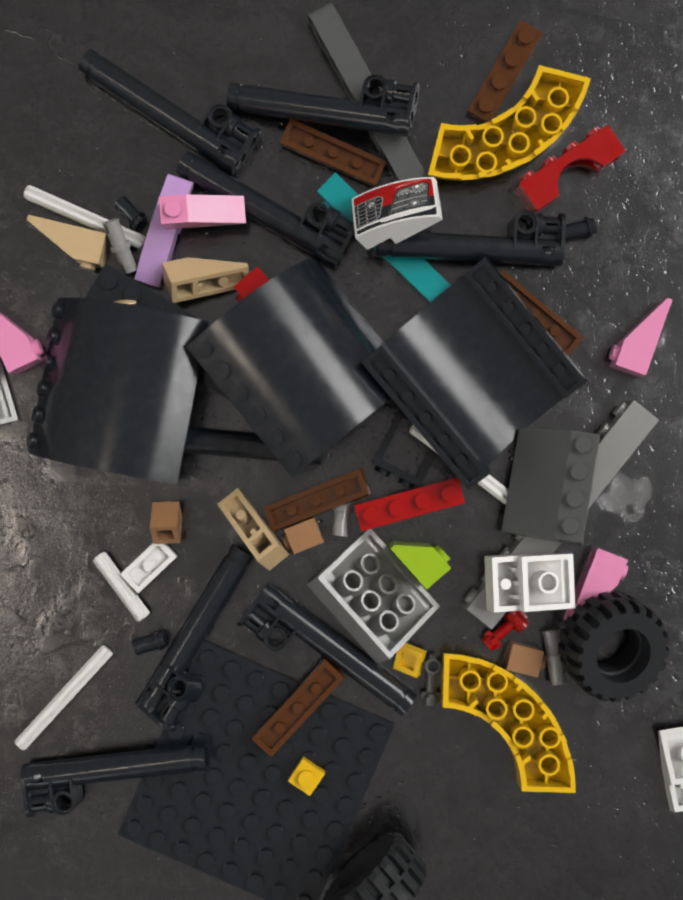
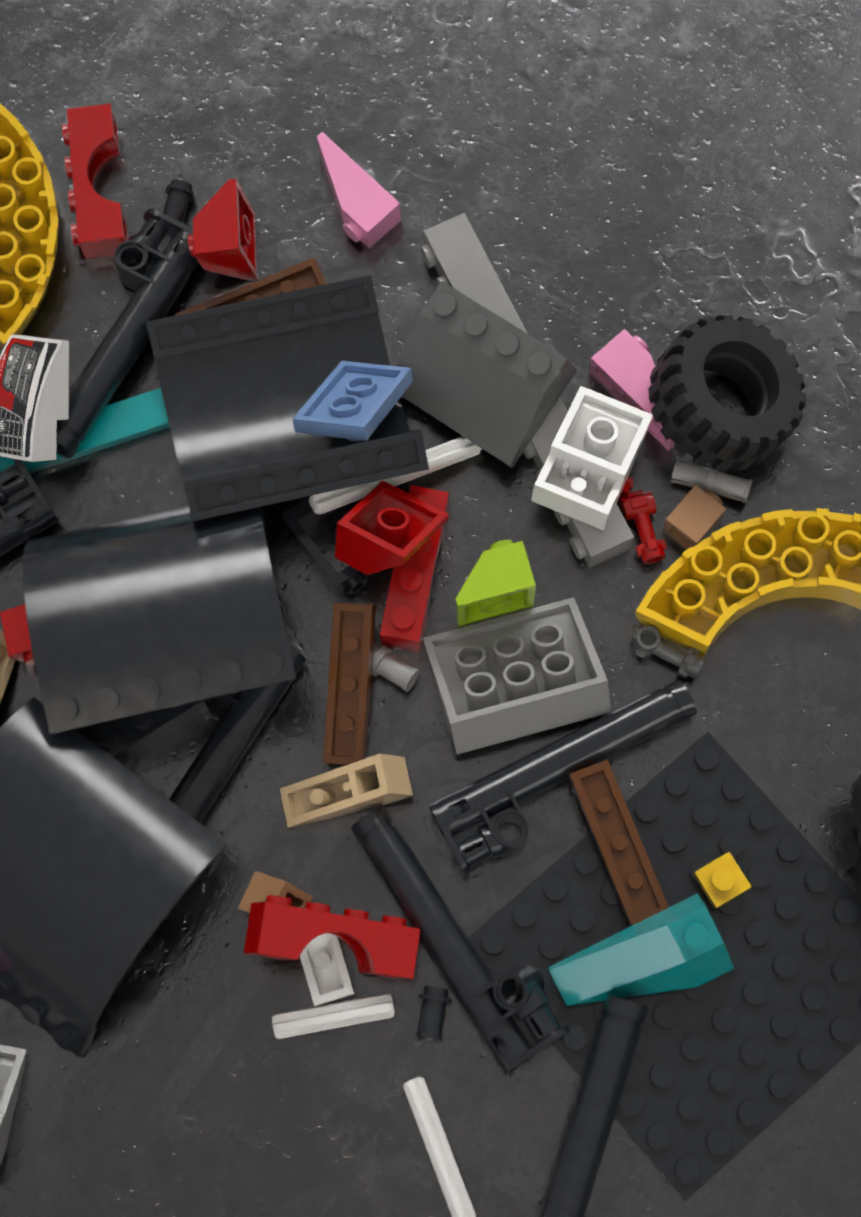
camera: 60 degrees left, 15 degrees down
medium nougat brick [282,517,324,554] -> none
yellow plate [393,643,426,678] -> none
clear plate [600,472,652,522] -> none
none -> red slope [188,178,257,281]
none -> red arch [243,895,420,979]
none -> medium blue plate [293,361,413,441]
none -> red slope [335,480,449,575]
none -> teal wedge [548,894,735,1006]

